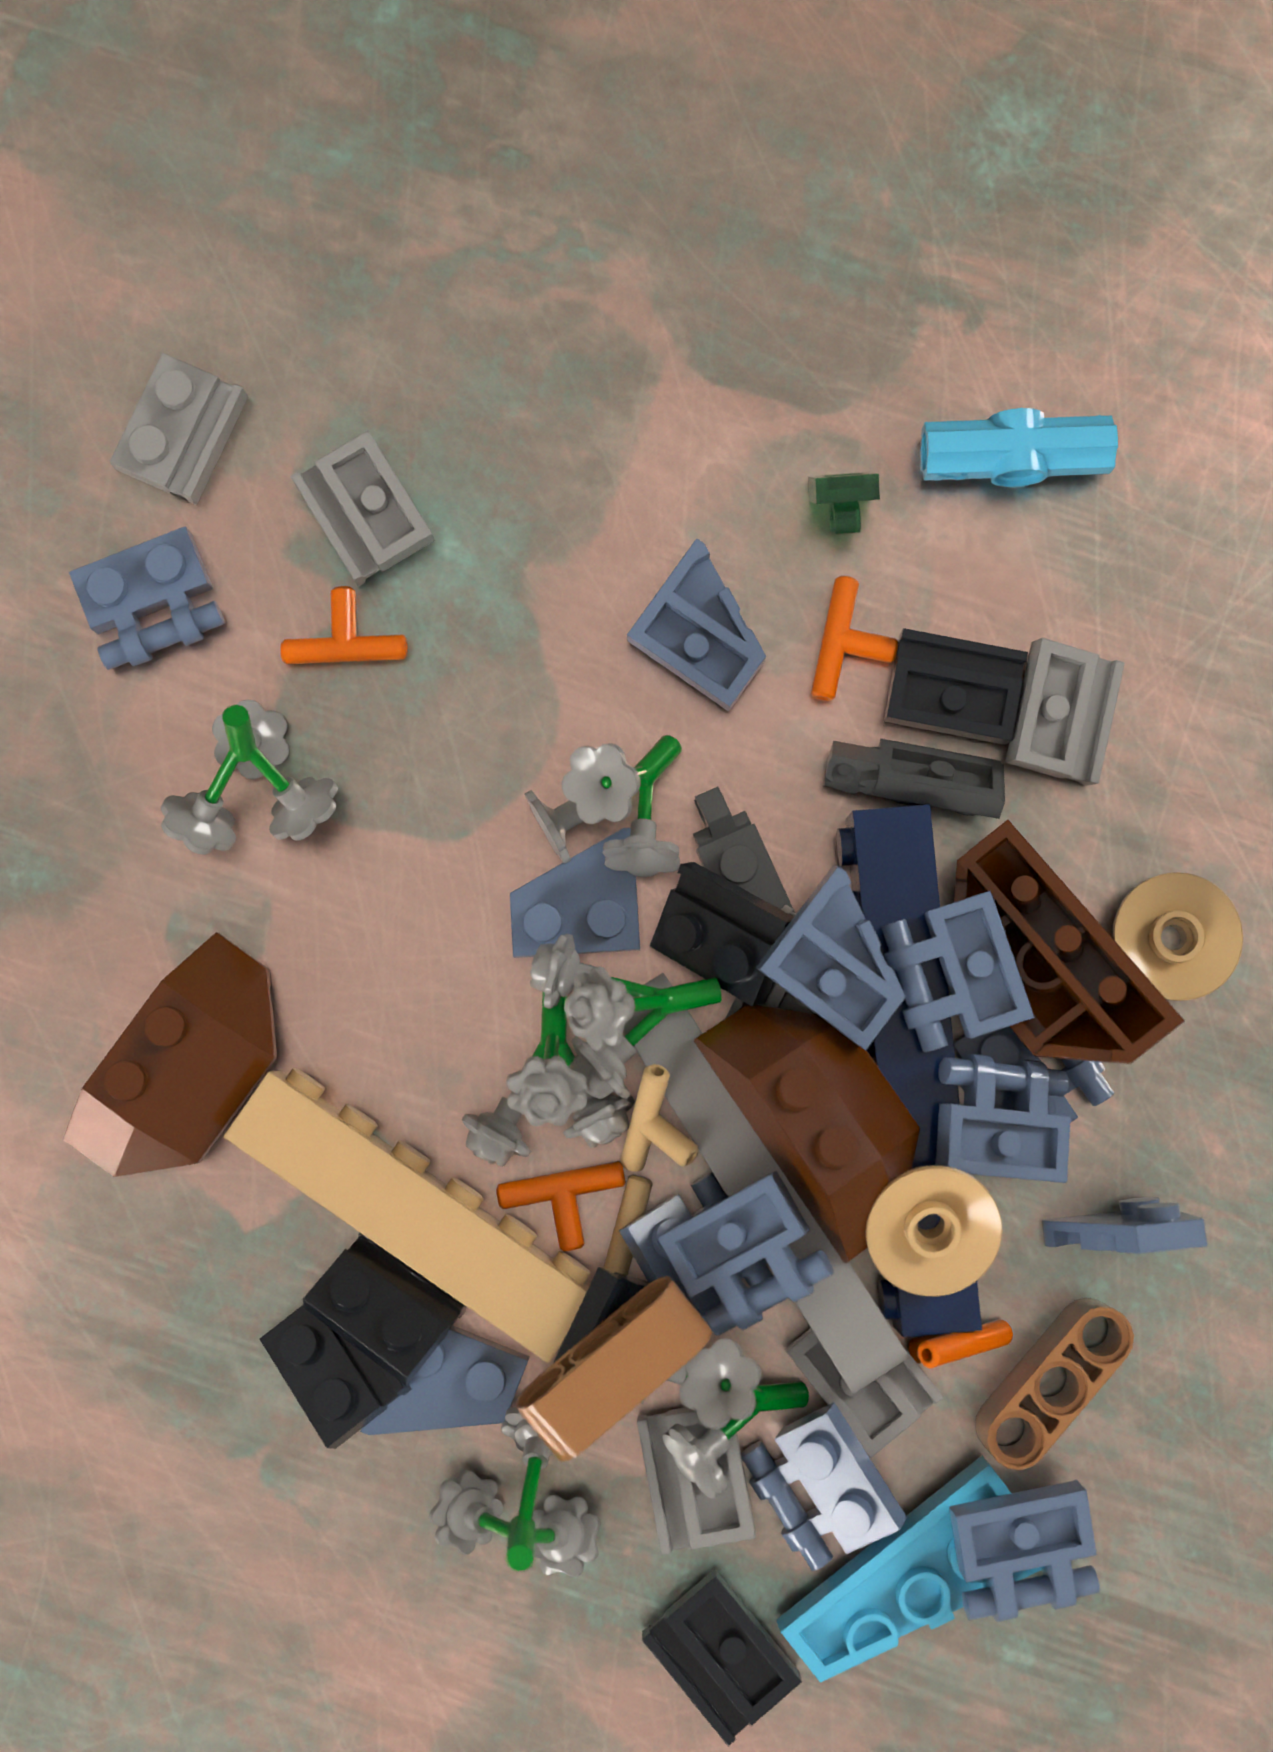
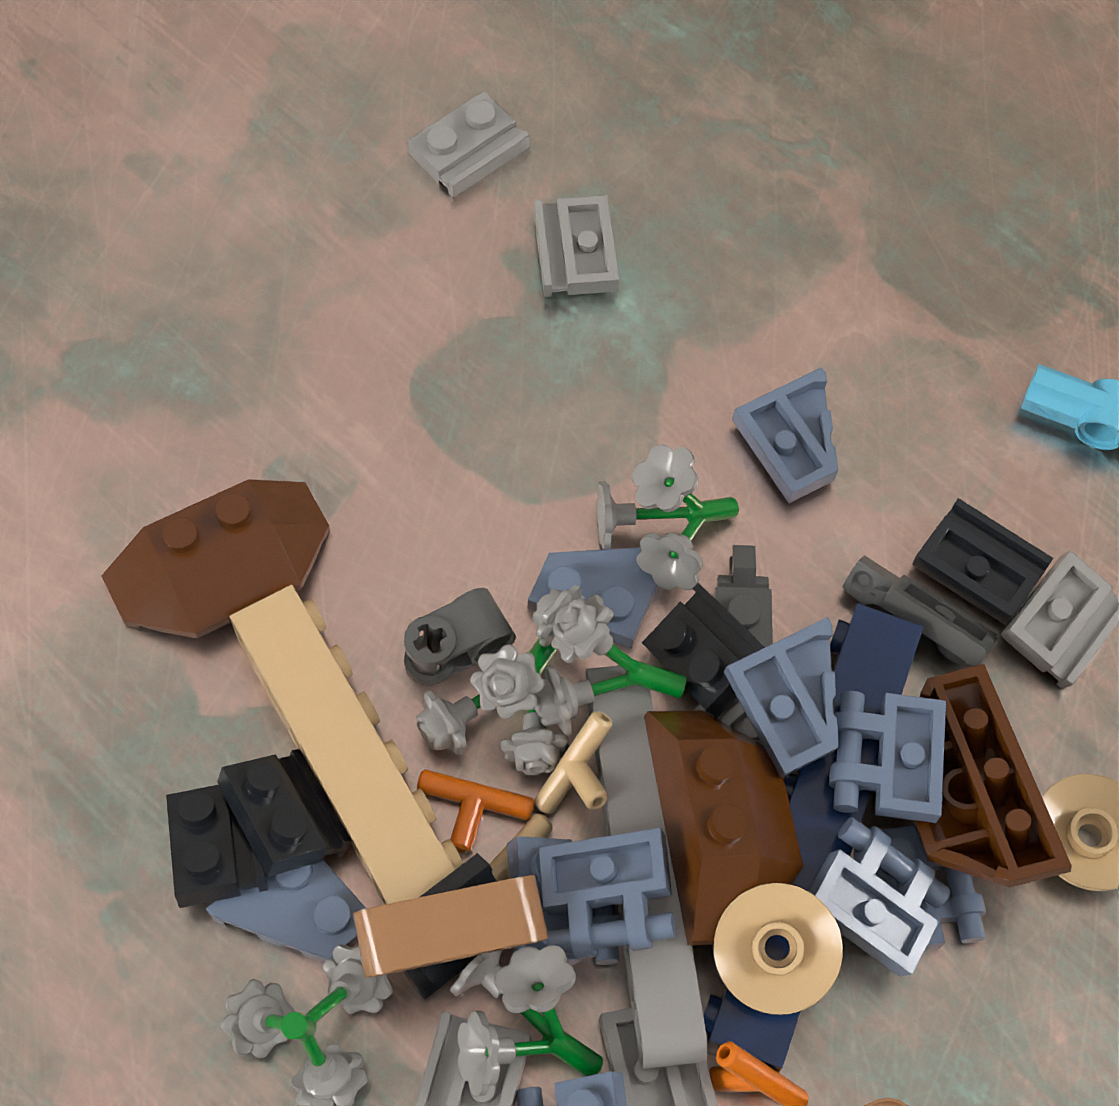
camera: 20 degrees right, 20 degrees down
sand blue plate [69,526,225,670] -> none
light grey plant [161,700,338,855] -> none
orange piece [280,586,408,664] -> none
clear green tile [808,472,880,534] -> none
orange piece [811,576,898,701] -> none
sand blue wing [1042,1197,1207,1254] -> none
none -> dark grey piece [404,587,517,685]

